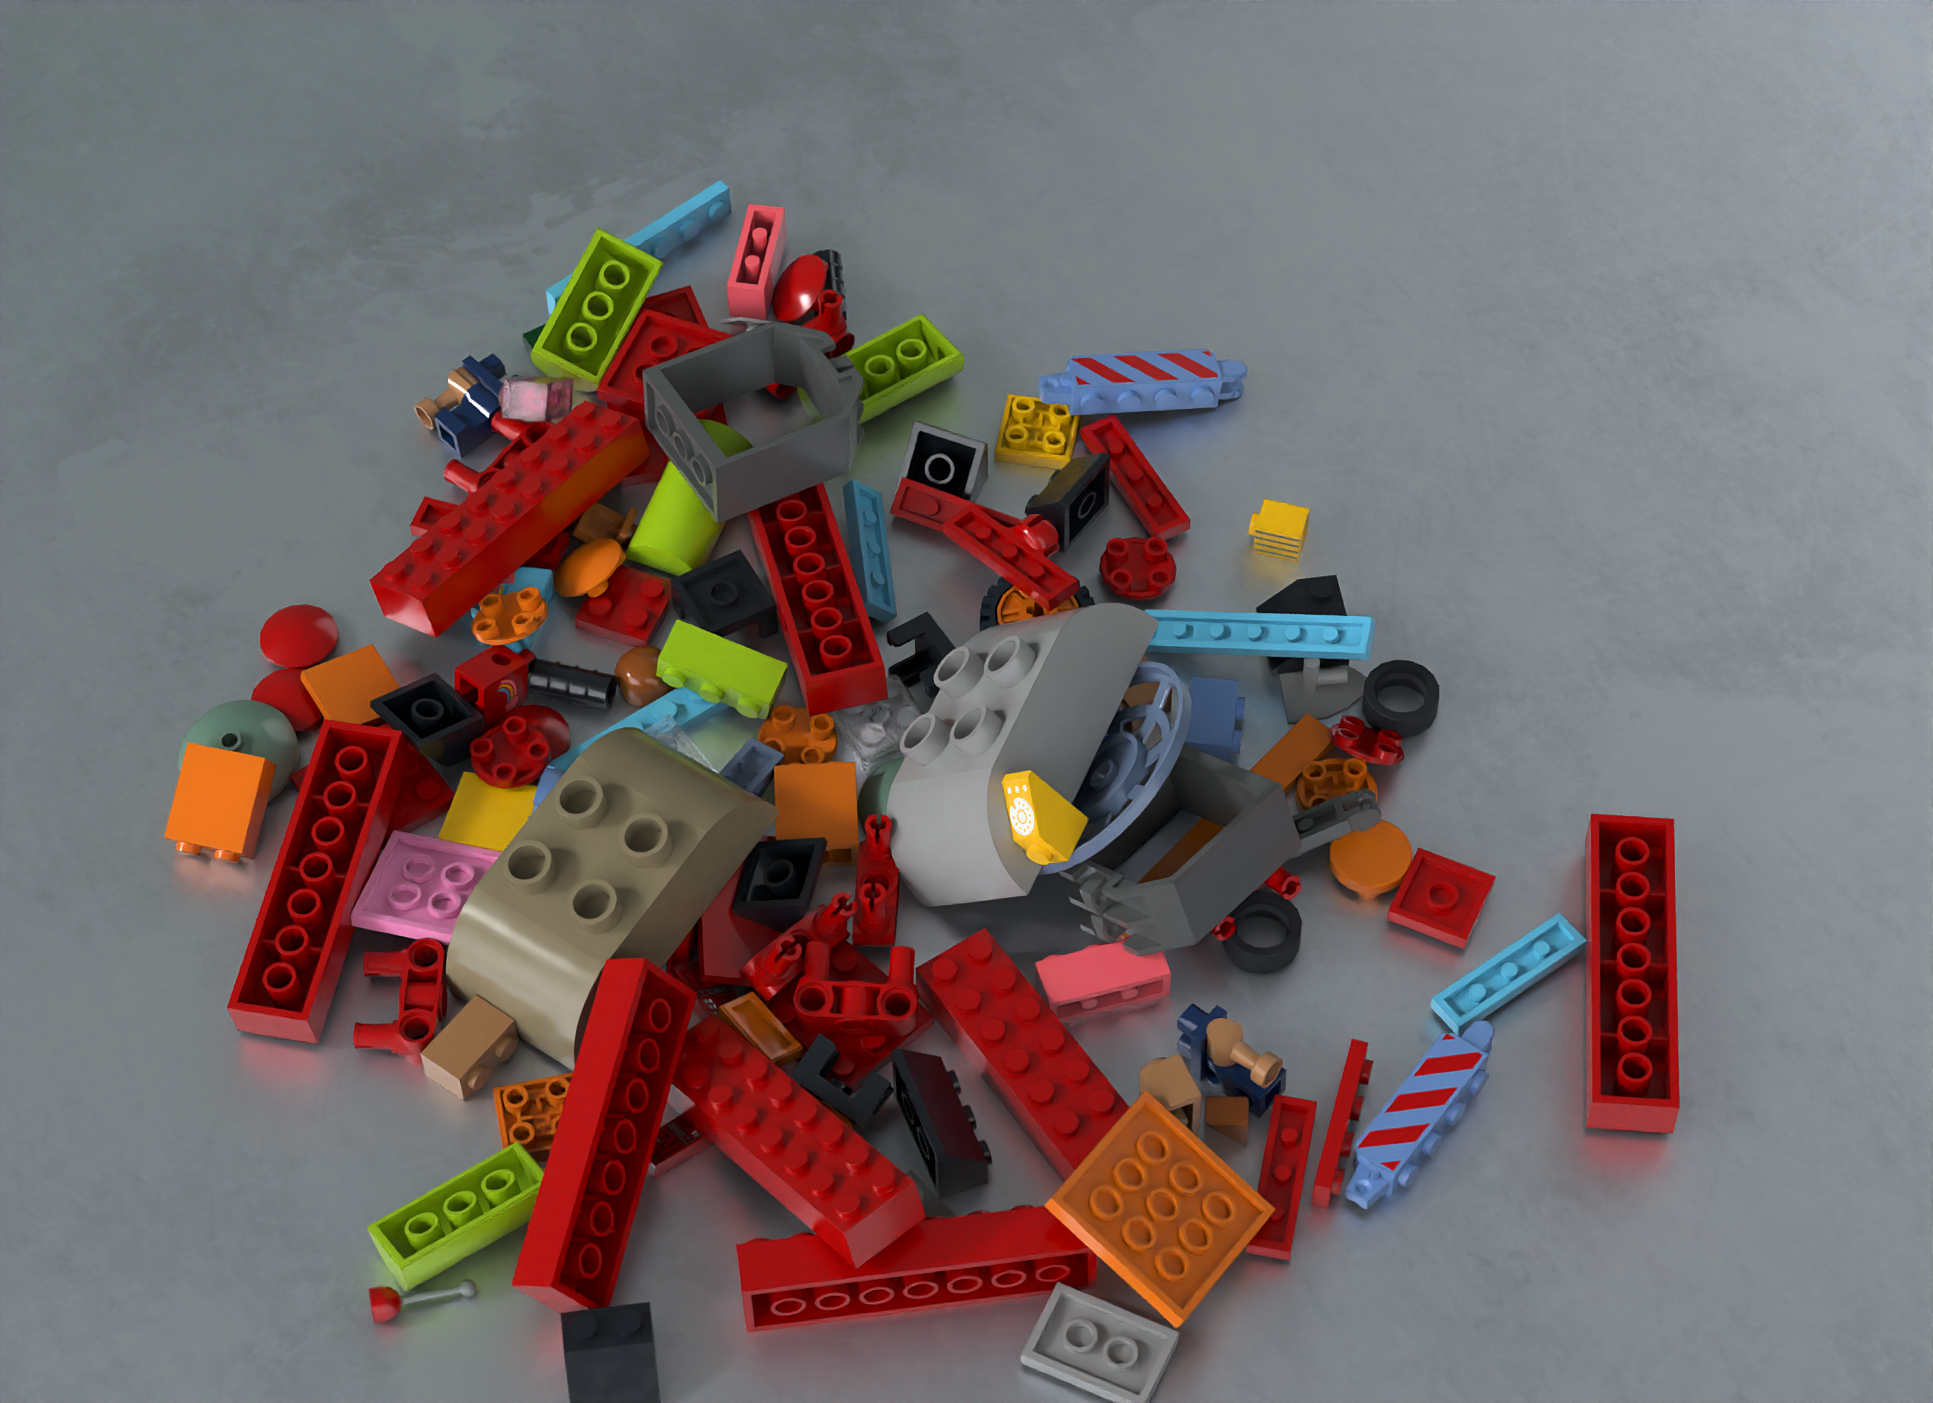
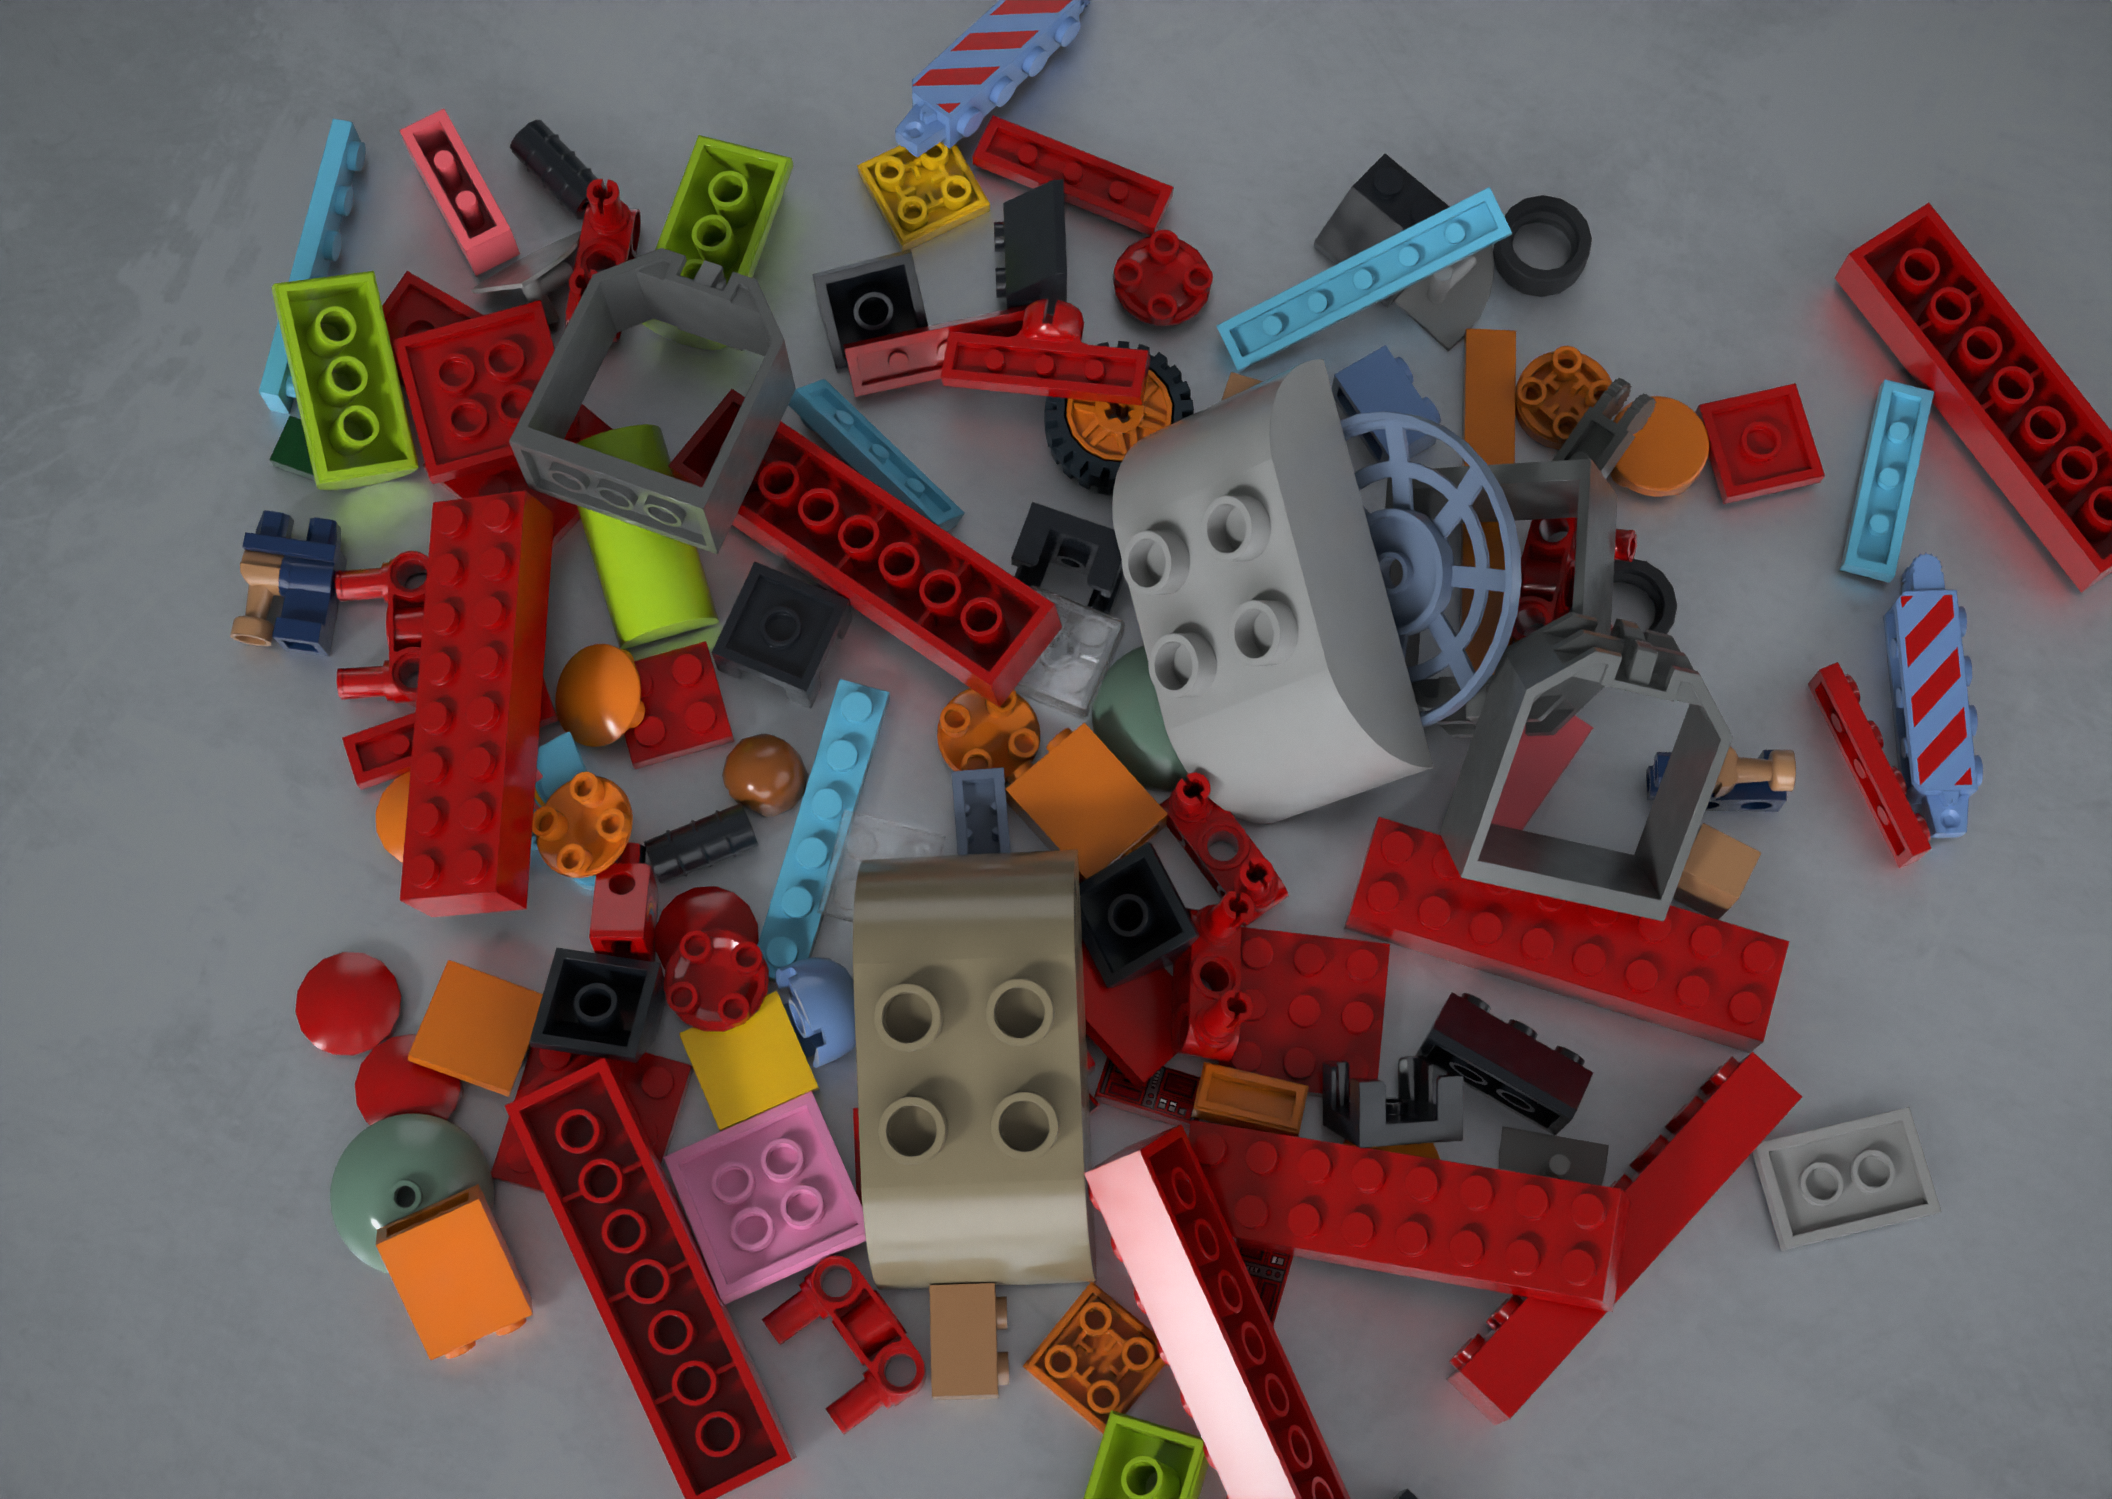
camera: 40 degrees left, 20 degrees up
clear pink slope [498,376,574,422] -> none
dark orange bracket [572,502,638,546] -> none
lime brick [656,619,788,720] -> none
red dish [771,254,828,324] -> none
red piece [794,941,919,1036] -> none
yellow slope [1001,770,1089,865] -> none
orange plate [1044,1090,1276,1328] -> none
dark orange slope [1204,1096,1249,1145] -> none
red plate [1246,1094,1318,1261] -> none
yellow brick [1248,498,1310,562] -> none
red dish [1328,715,1405,765] -> none
none -> dark grey container [1440,612,1733,921]

